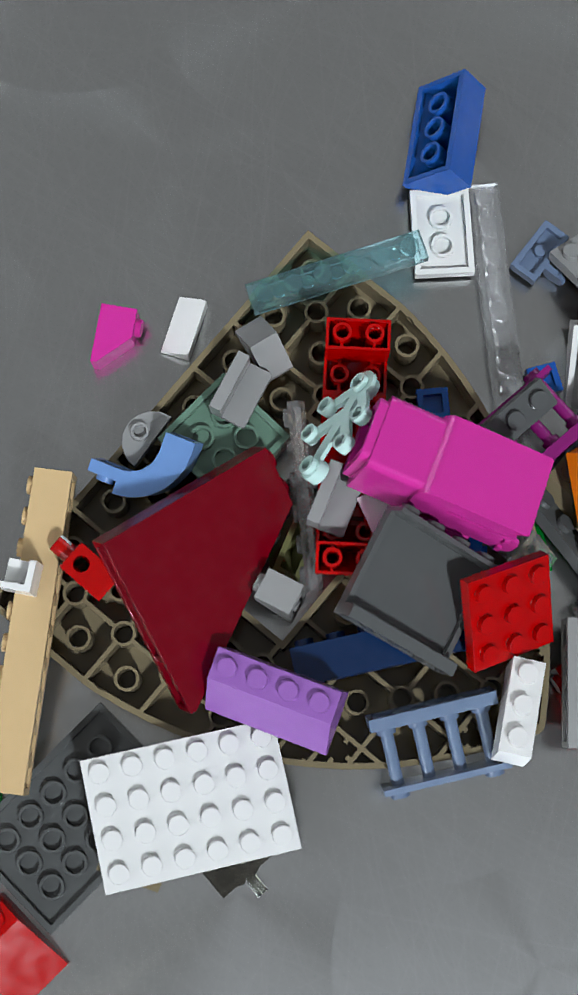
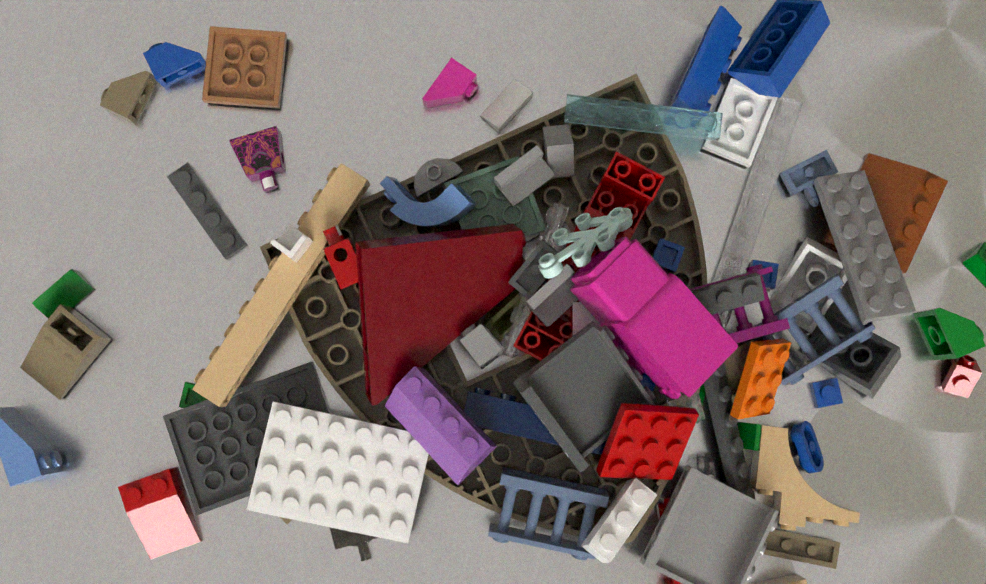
camera: 20 degrees right, 5 degrees up
none -> dark grey plate [508,240,559,300]
none -> blue slope [669,6,742,123]

